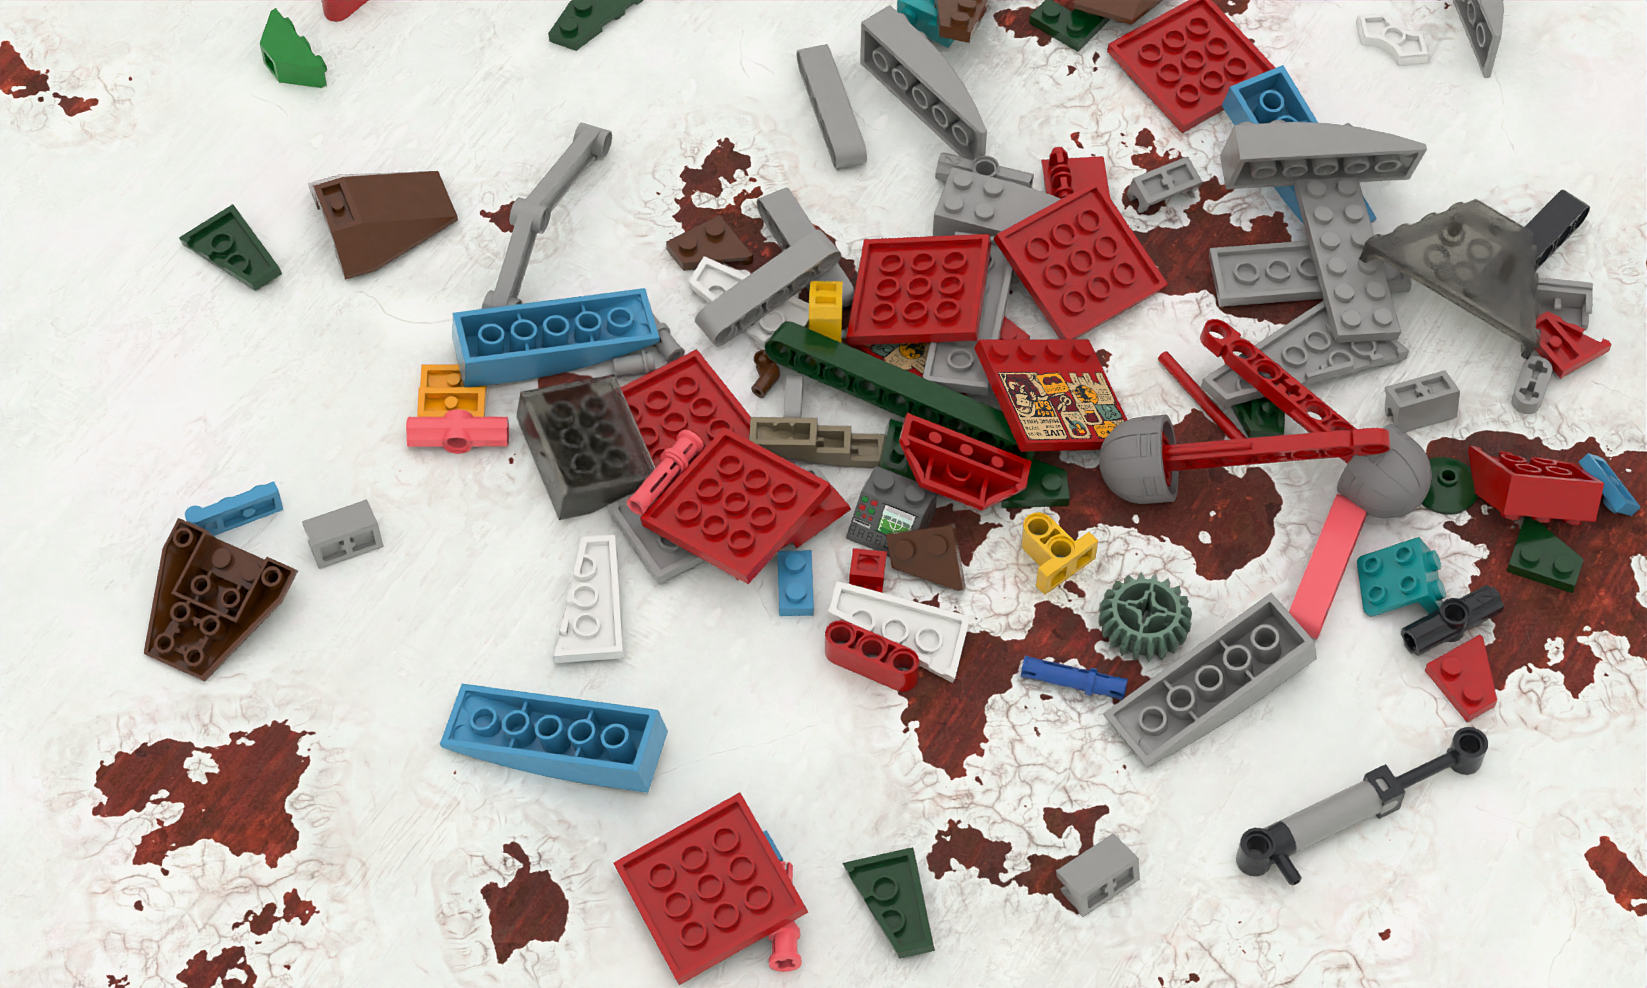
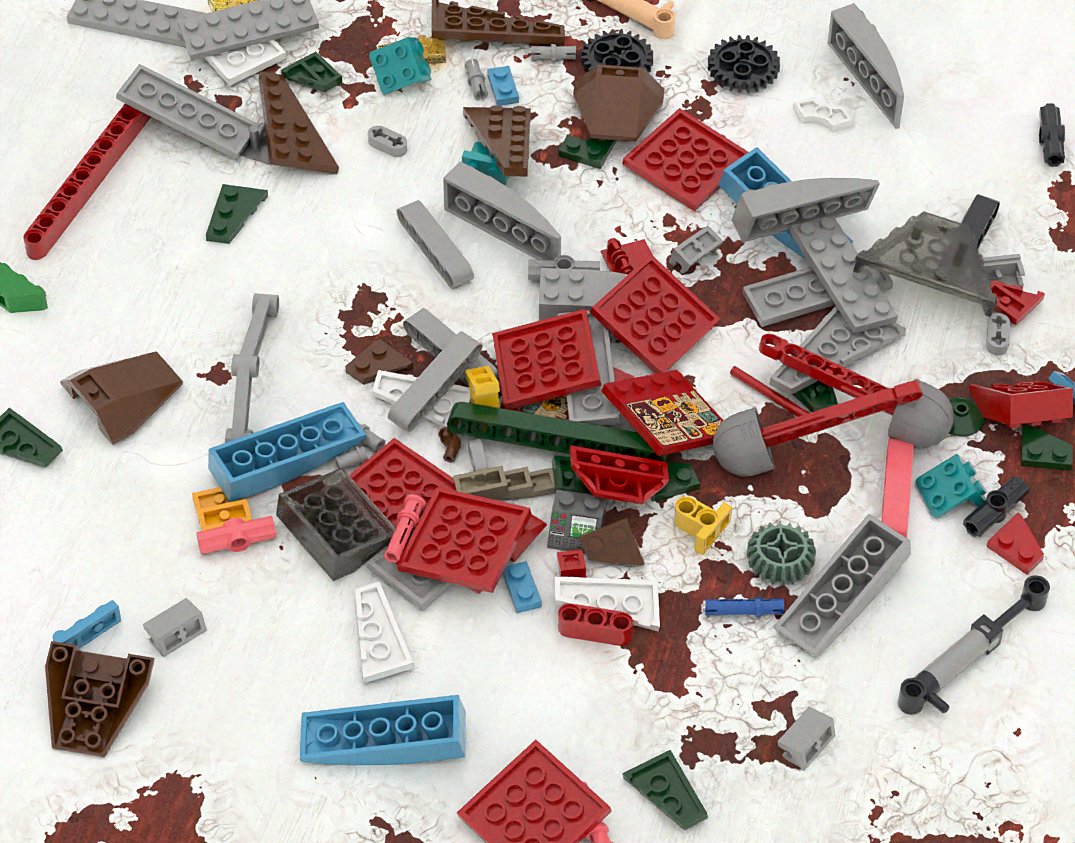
camera: 15 degrees left, 5 degrees down
light grey hinge [1384,370,1460,432] -> none

